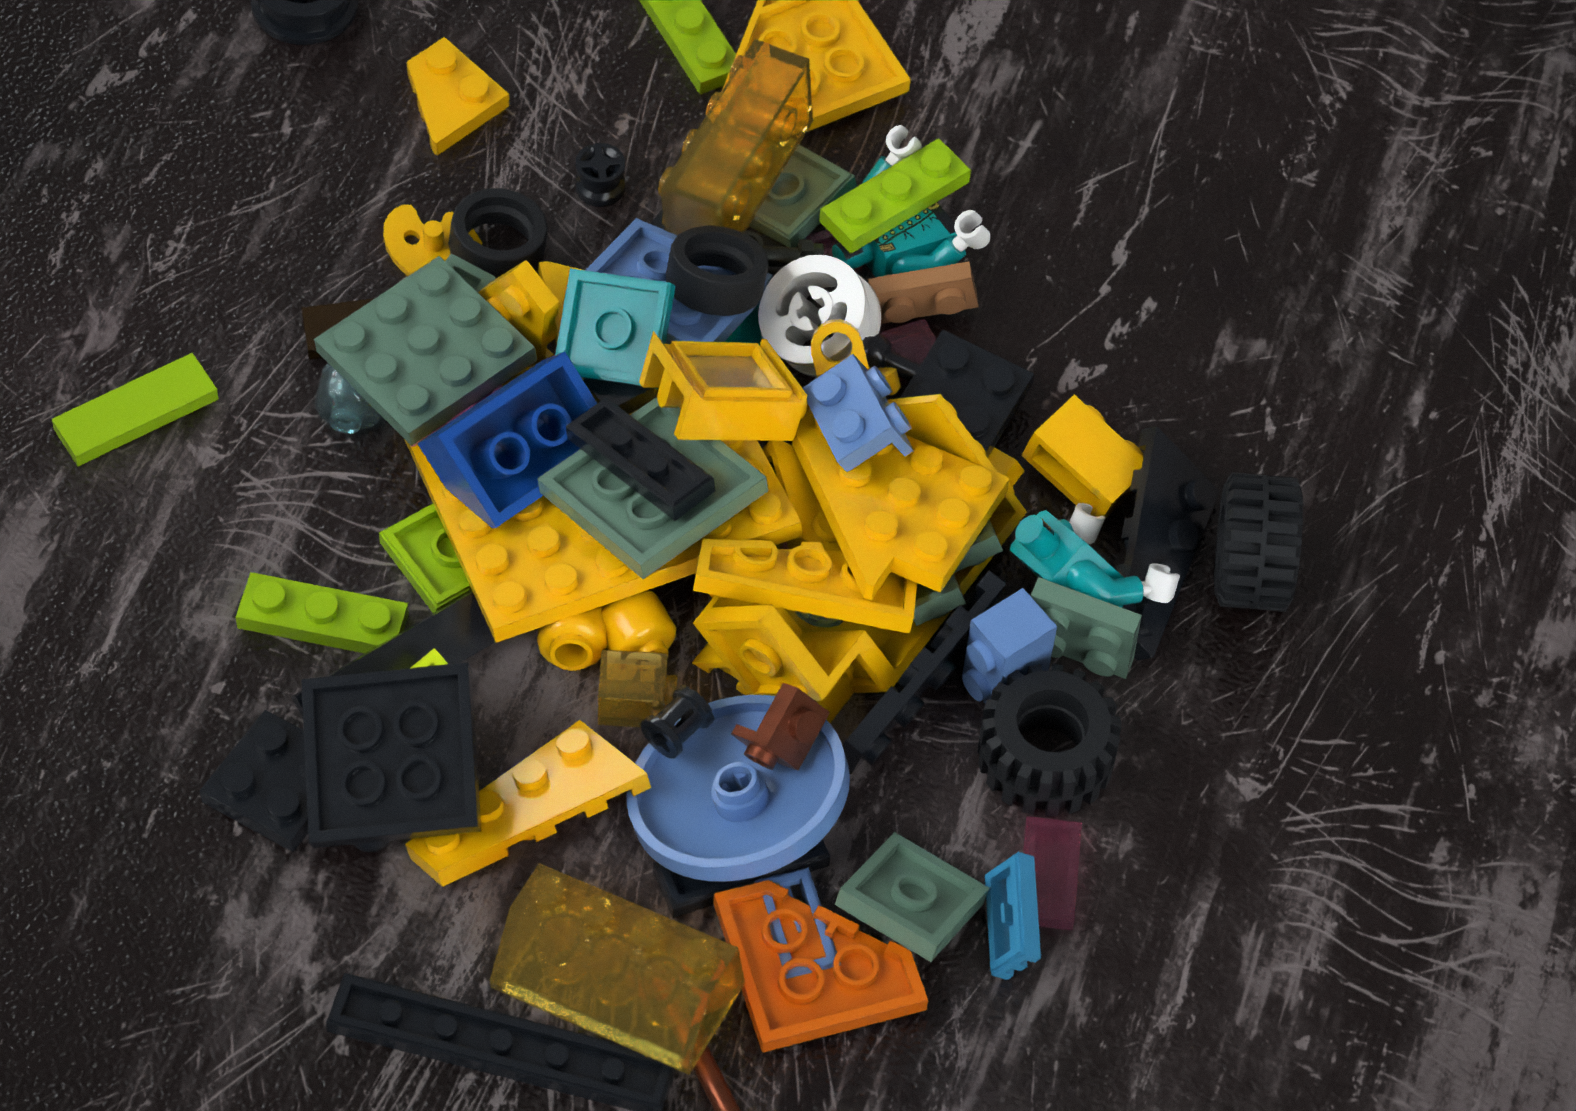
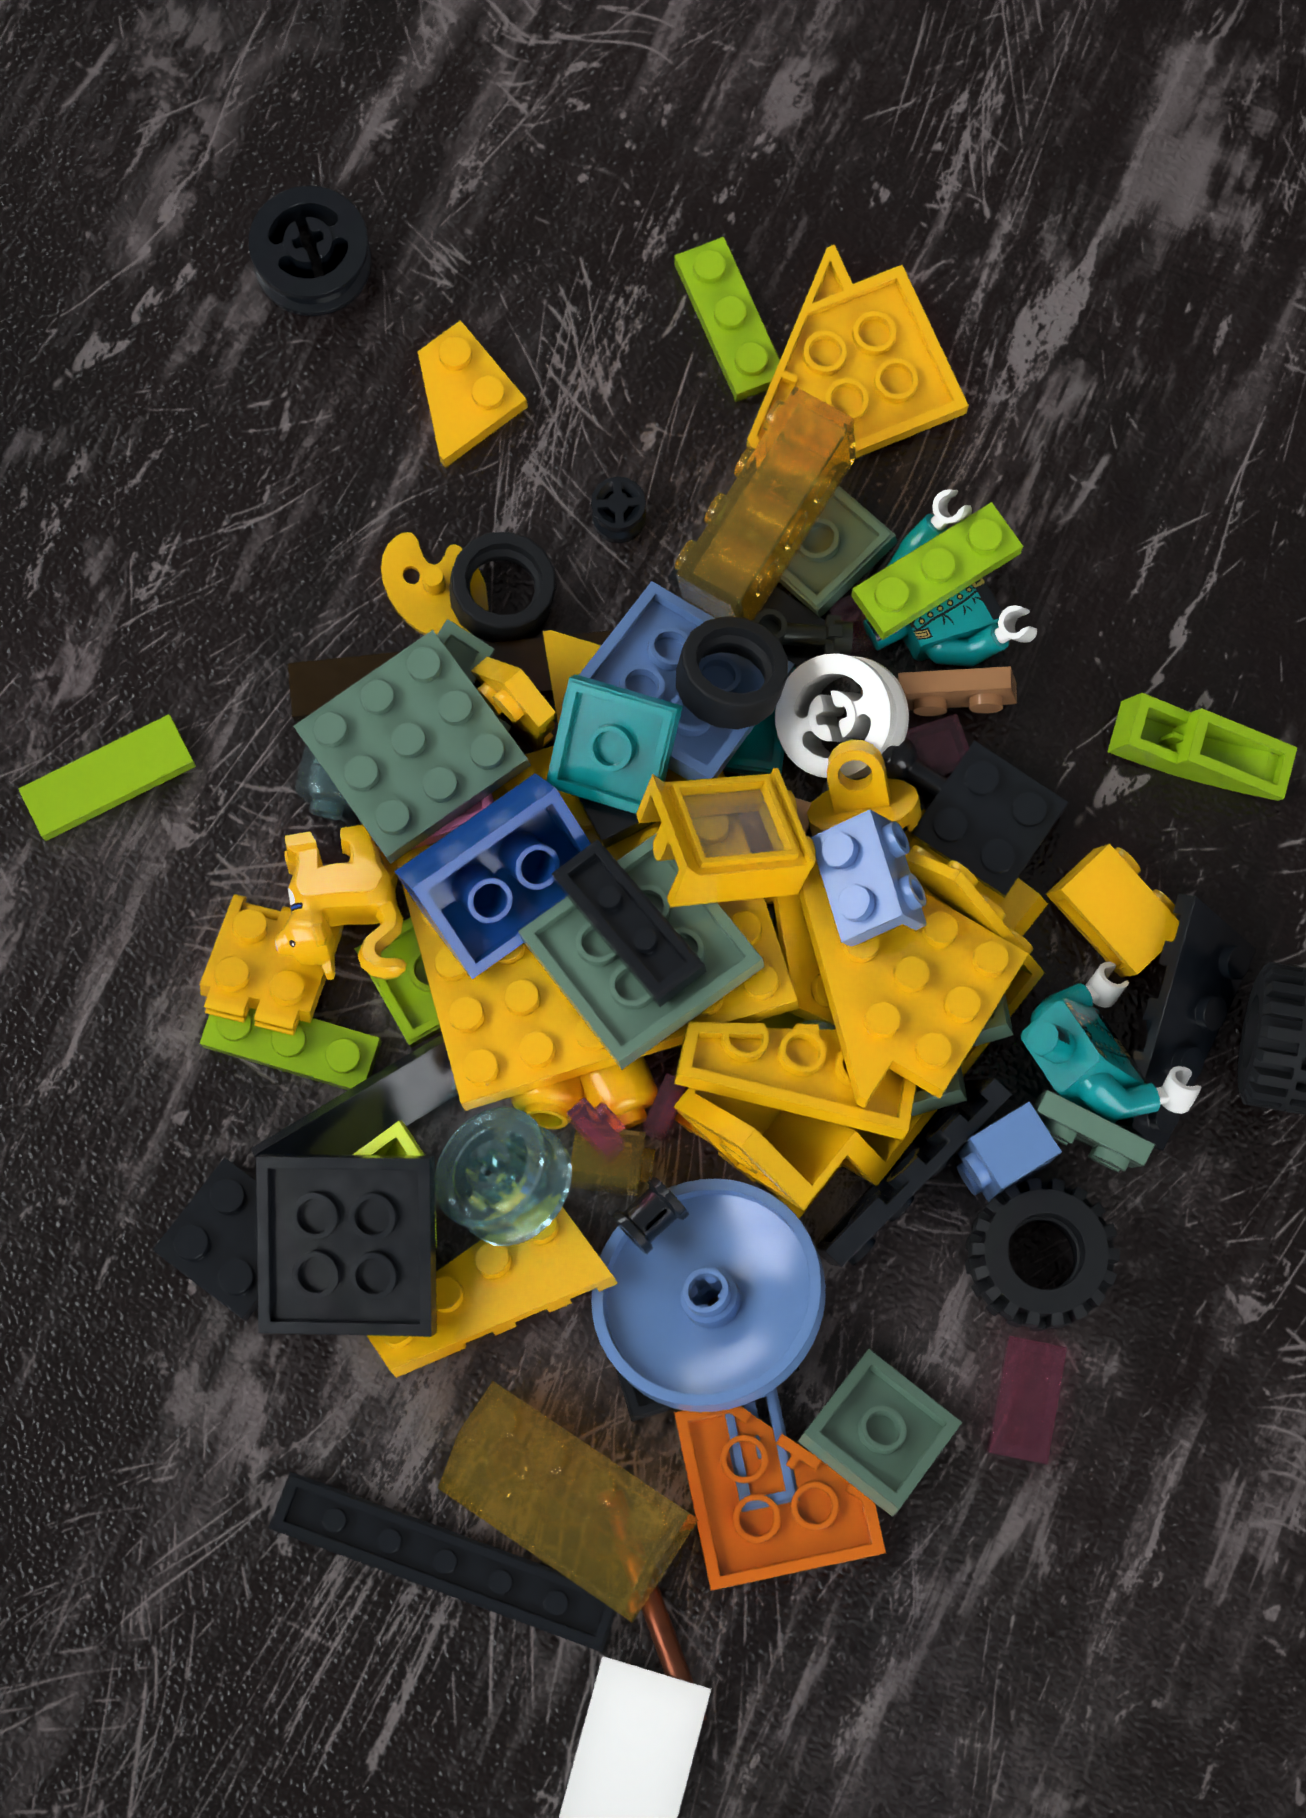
camera: 10 degrees right, 20 degrees up
copper bracket [731,683,830,771] -> none
dark azure tile [985,852,1041,980] -> none
none -> yellow plate [199,894,344,1035]
none -> yellow animal [275,824,407,980]
none -> clear light blue wheel [435,1107,572,1246]
none -> clear pink plate [566,1097,625,1164]
none -> clear pink tile [643,1073,687,1142]
none -> lime slope [1108,693,1298,801]

